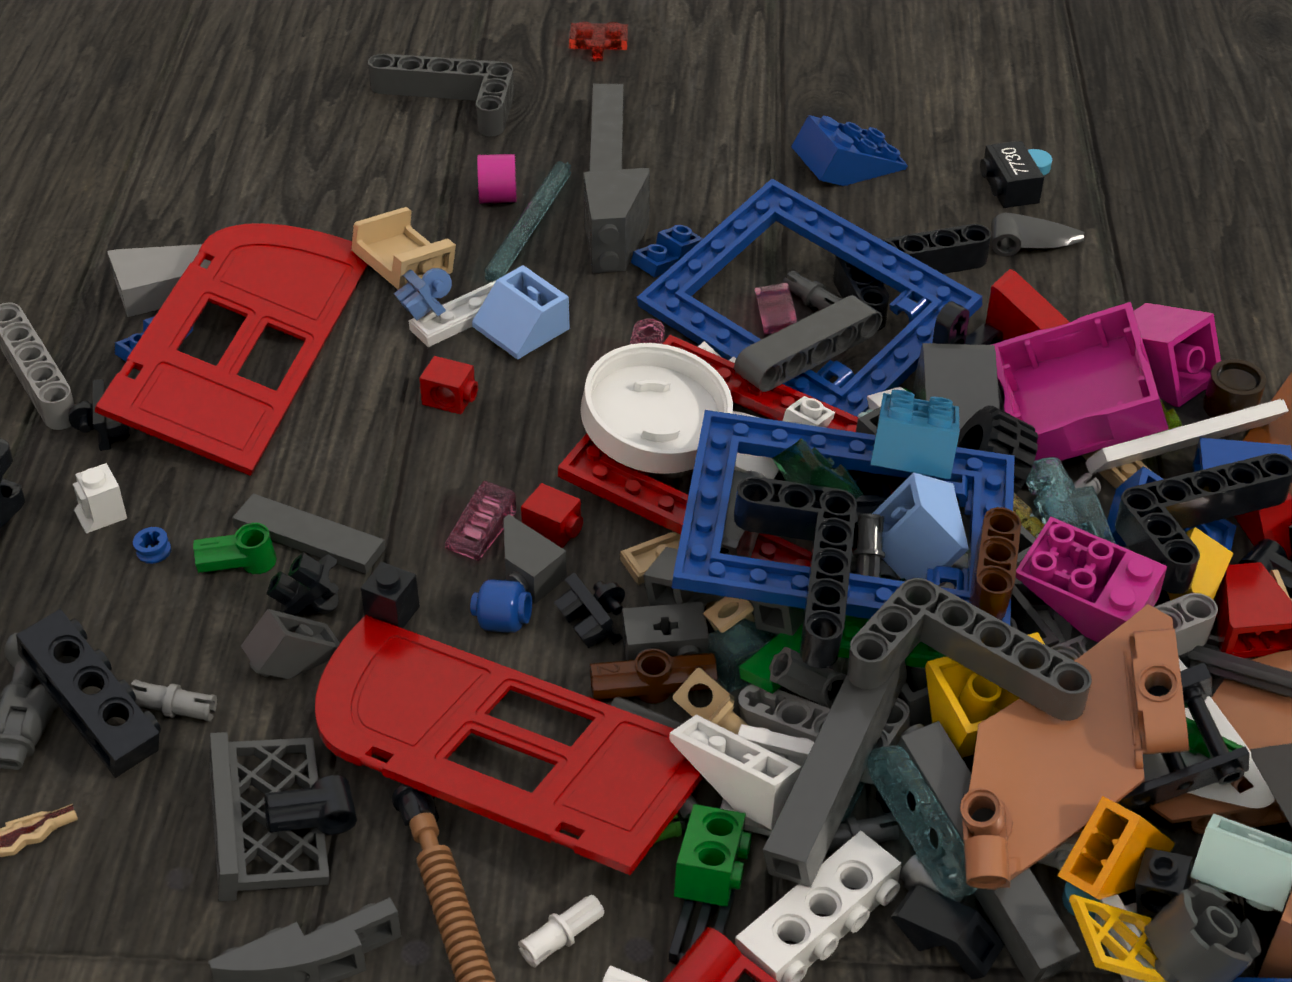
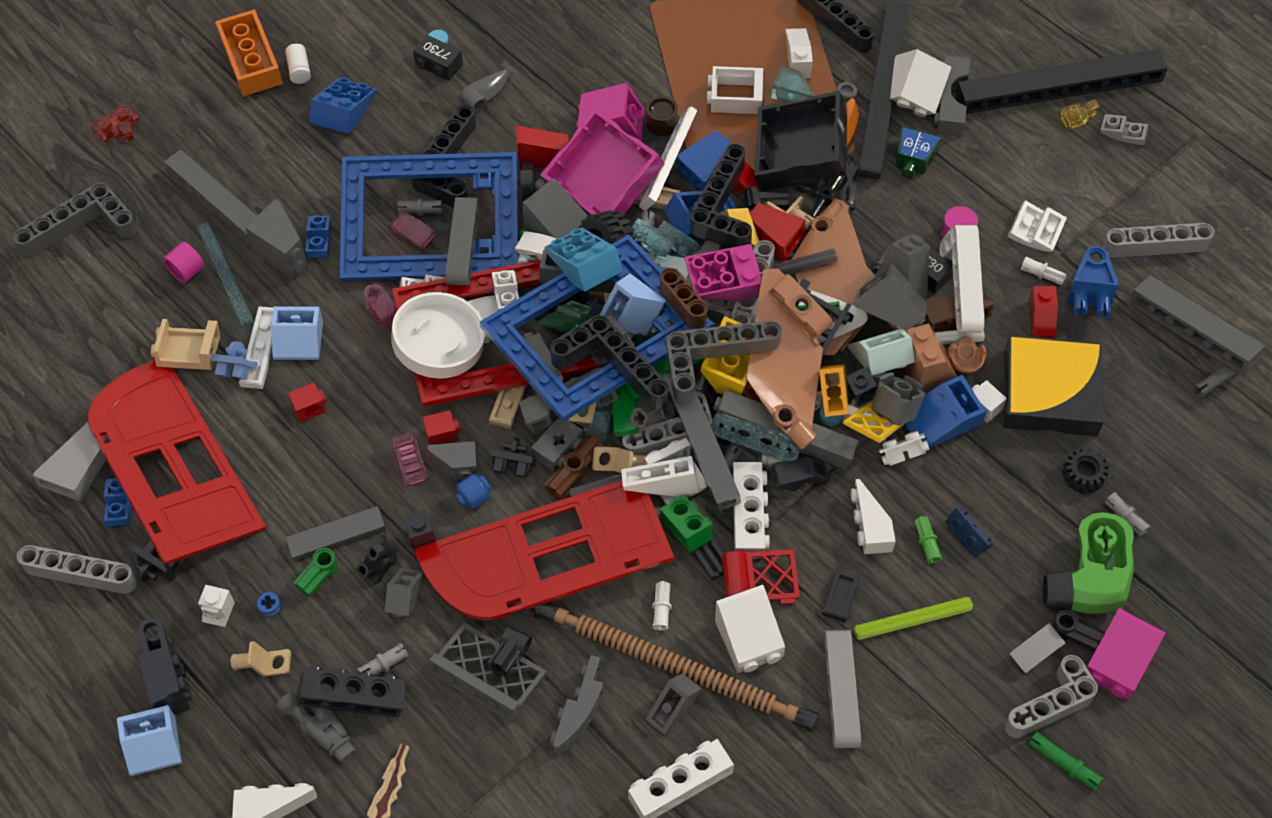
camera: 45 degrees left, 15 degrees up
none -> orange brick [215,9,283,97]
none -> tan bracket [231,641,291,677]
none -> white piece [285,44,311,84]

